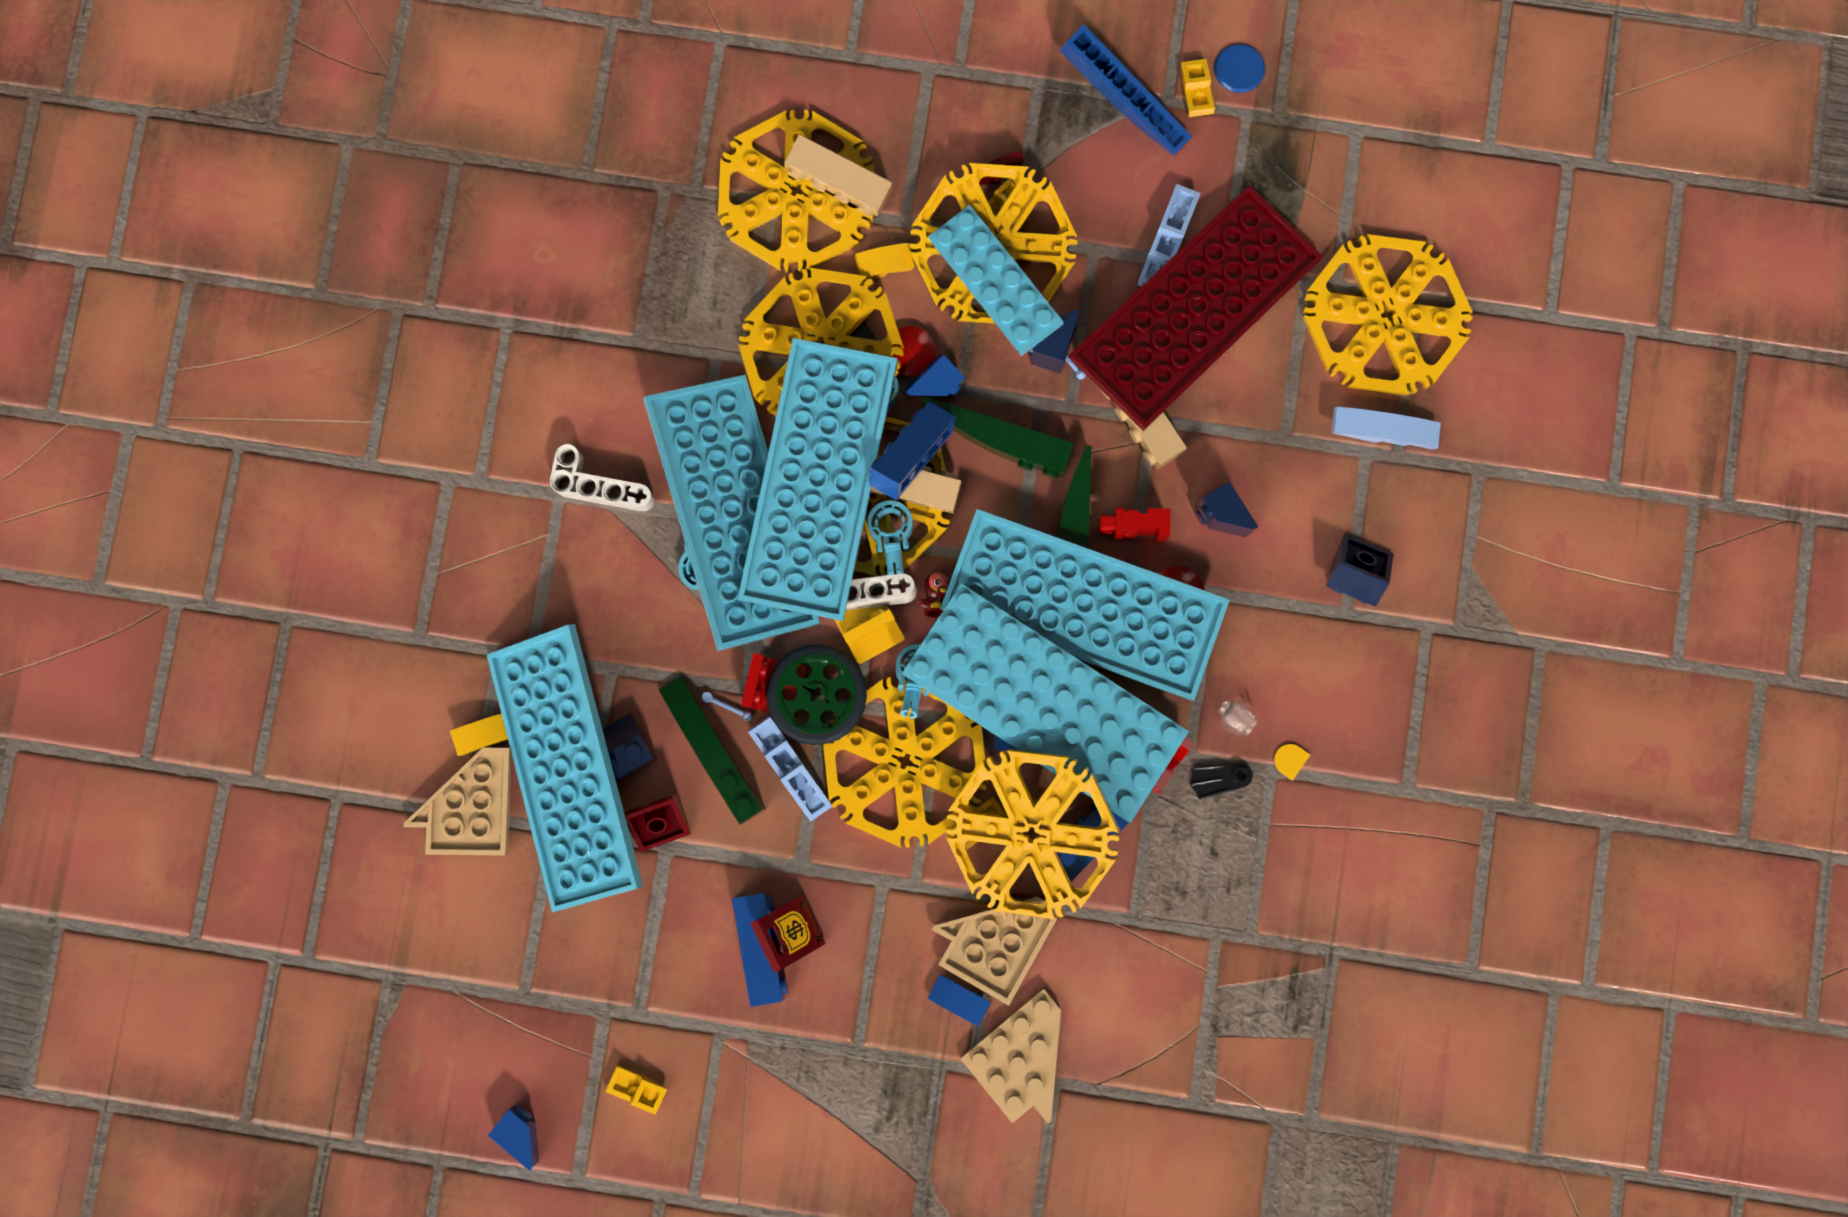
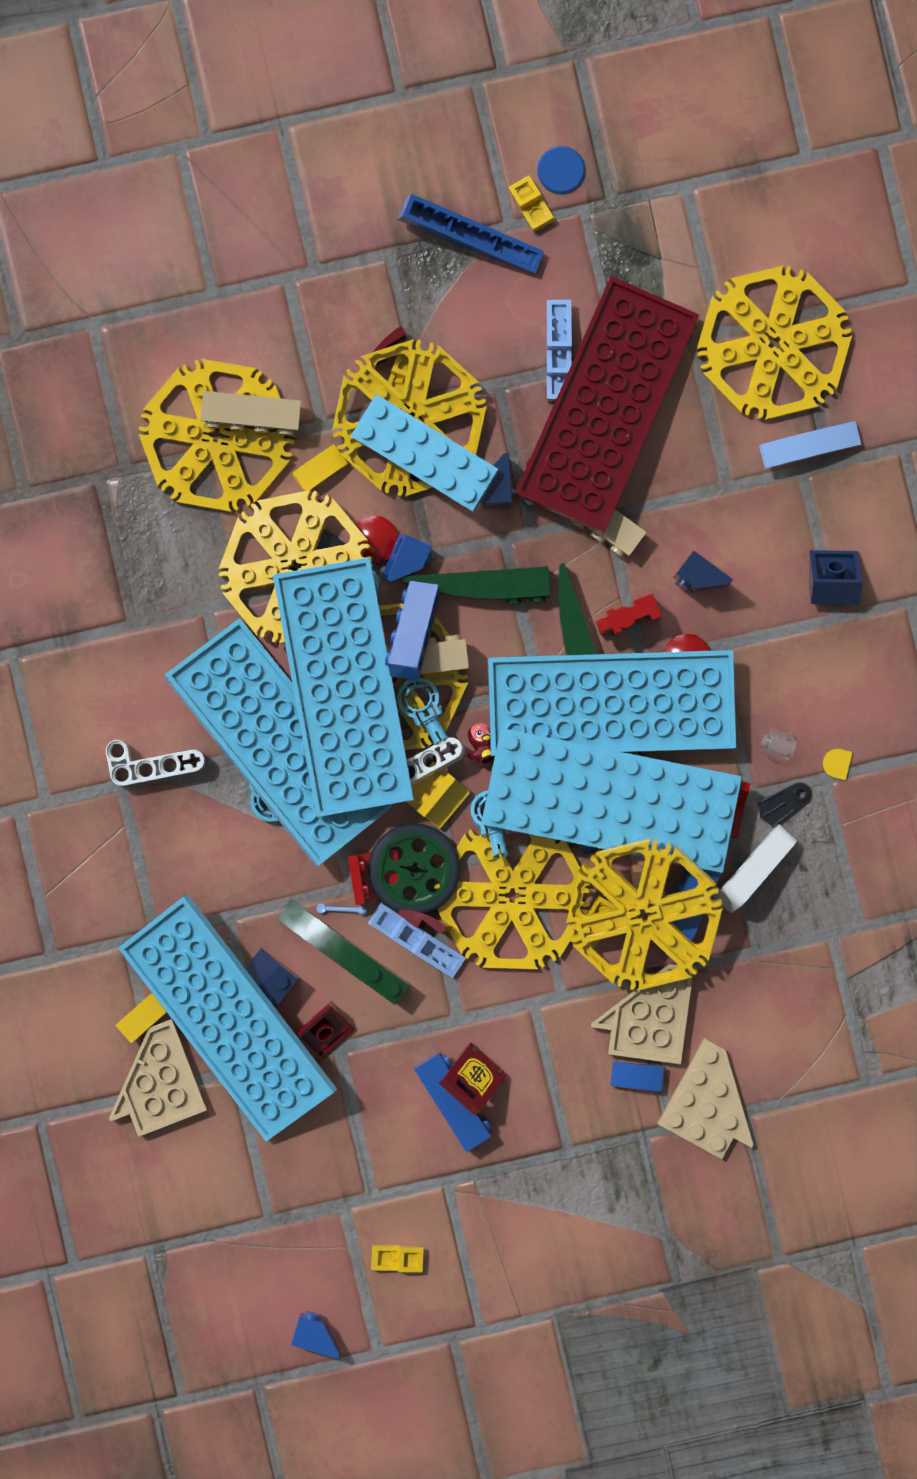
camera: 25 degrees left, 5 degrees up
none -> dark red slope [398,910,452,935]
none -> white beam [713,824,797,913]

